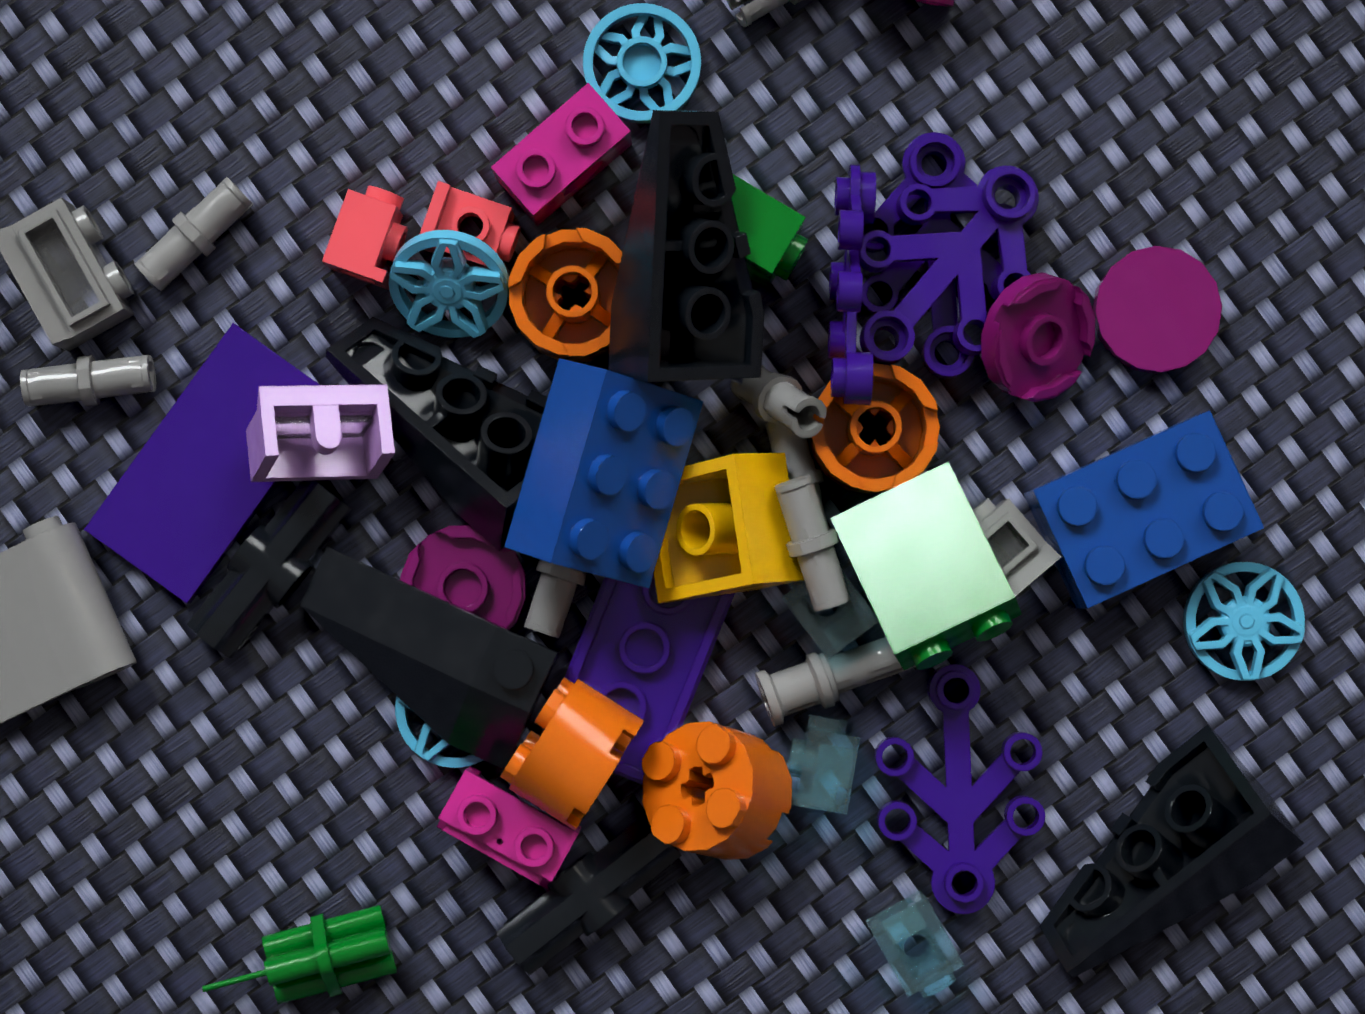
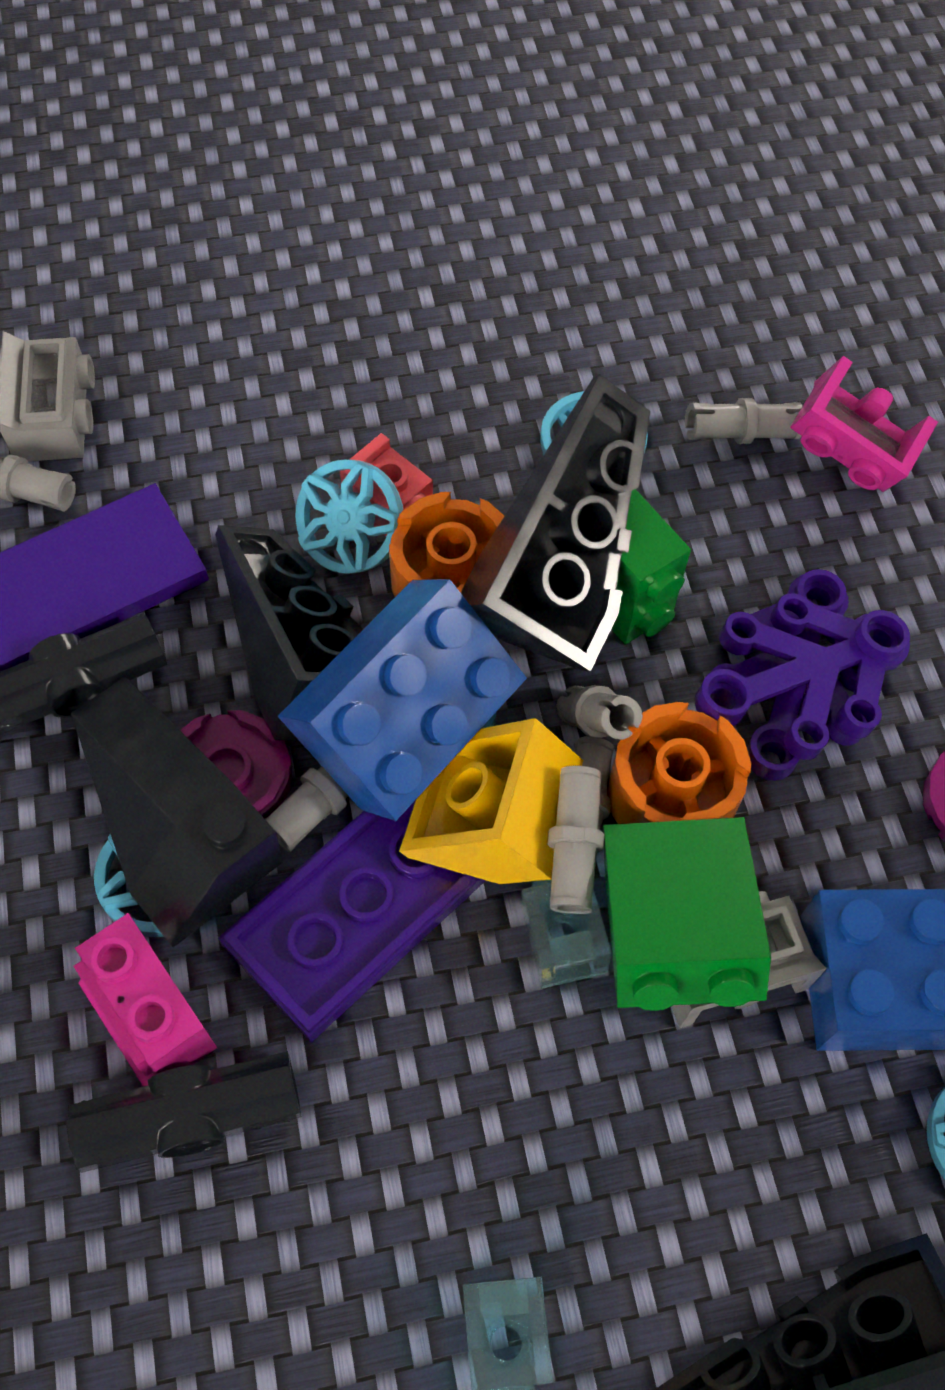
camera: 25 degrees right, 25 degrees down
light grey pin [134,177,254,291] -> none
lavender window [246,384,395,482] -> none
coral brick [322,185,408,290] -> none
dark pink brick [491,83,632,226] -> none
orange brick [500,677,644,830] -> none
orange brick [642,721,792,860] -> none
light grey pin [755,637,952,727] -> none
clear light blue brick [787,715,860,814] -> none
dark purple plant [828,165,876,405] -> none
dark purple plant [874,664,1045,914] -> none
magenta tile [981,272,1096,402] -> none

